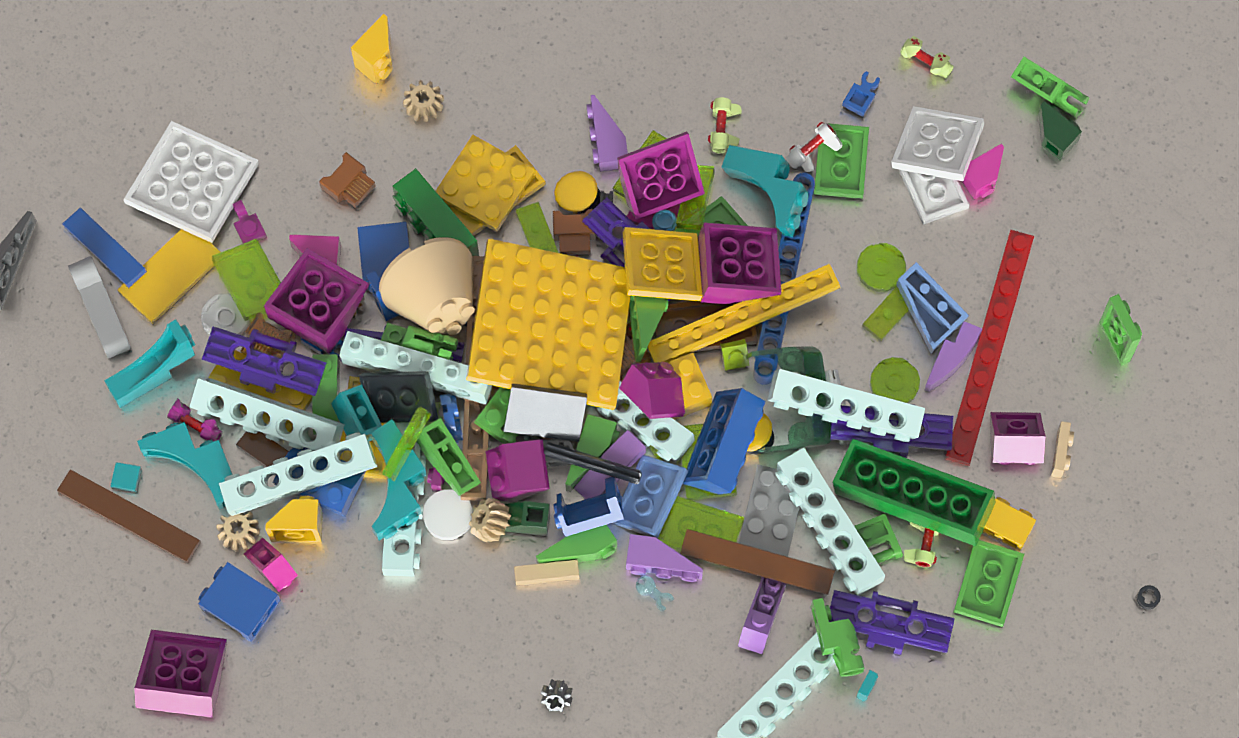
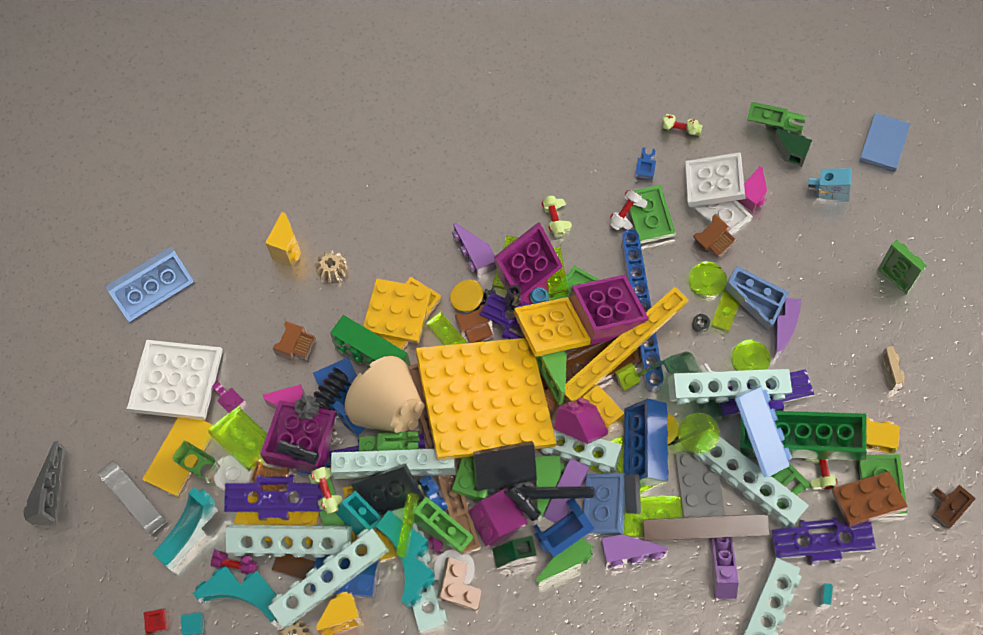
camera: 15 degrees left, 5 degrees down
blue tile [62,207,147,288] -> none
tan gear [469,498,511,542] -> none
tan piece [514,560,579,586] -> none
clear light blue arm [636,576,674,611] -> none
teal arch [721,145,808,237] -> none
bright green plate [810,598,865,677] -> none
red plate [945,229,1034,466] -> none
slope [990,412,1046,465] -> none
none -> light blue slope [105,247,194,322]
none -> red tile [143,608,168,634]
none -> bright green piece [173,440,220,484]
none -> black pin [277,440,319,465]
none -> dark grey gear [294,395,320,420]
none -> yellowish green piece [309,467,342,514]
none -> black piece [313,367,351,410]
none -> plate [437,557,482,611]
none -> black pin [504,484,541,521]
none -> black pin [505,285,521,312]
none -> dark grey piece [624,475,641,514]
none -> clear neon green tile [678,413,720,454]
none -> pearl dark grey bush [692,314,710,333]
none -> dark orange piece [693,214,737,257]
none -> light blue slope [735,385,792,478]
none -> medium azure torso [808,168,852,202]
none -> dark orange plate [831,471,908,527]
none -> medium blue tile [859,113,911,171]
none -> reddish brown plate [932,485,976,529]

